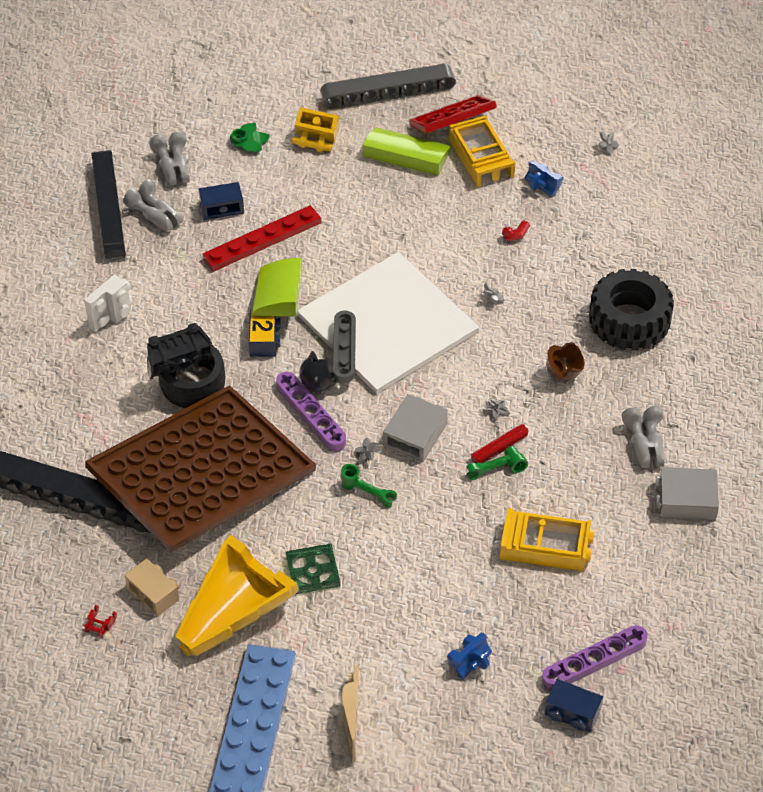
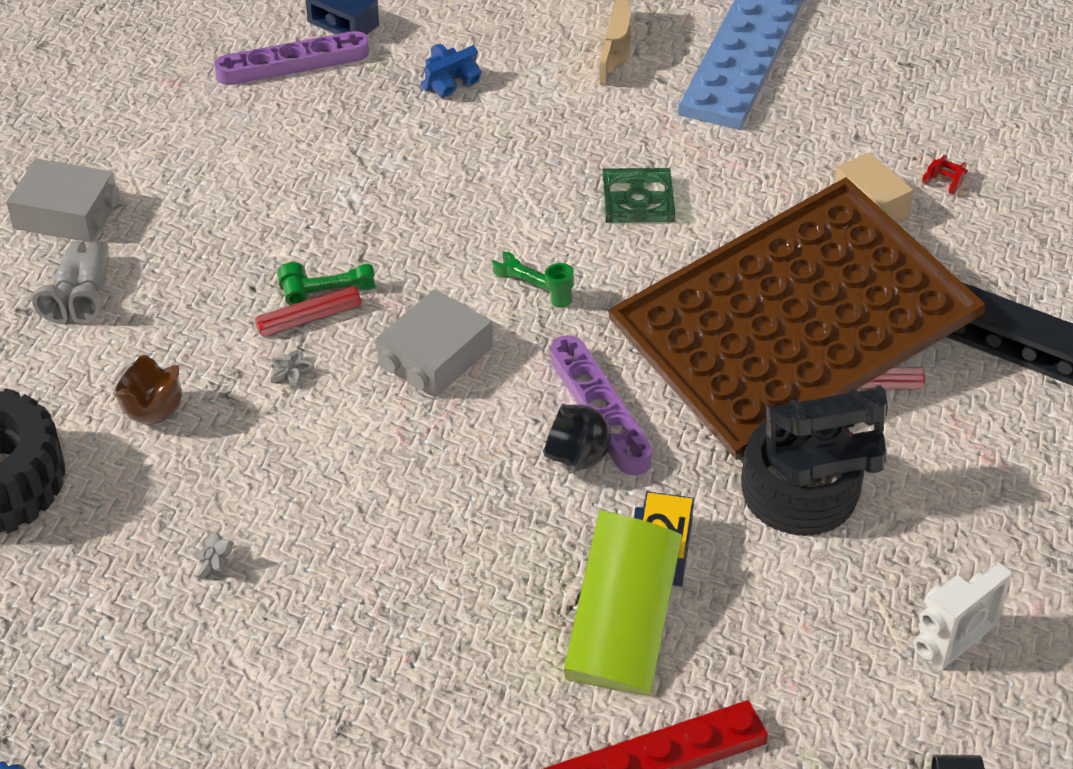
camera: 170 degrees left, 5 degrees down
yellow cone [175,534,299,657] -> none
white tile [297,252,479,394] -> none
dark grey plate [333,310,356,383] -> none
light grey plant [355,437,379,463] -> none
yellow door [500,508,595,572] -> none
red arm [502,220,530,241] -> none

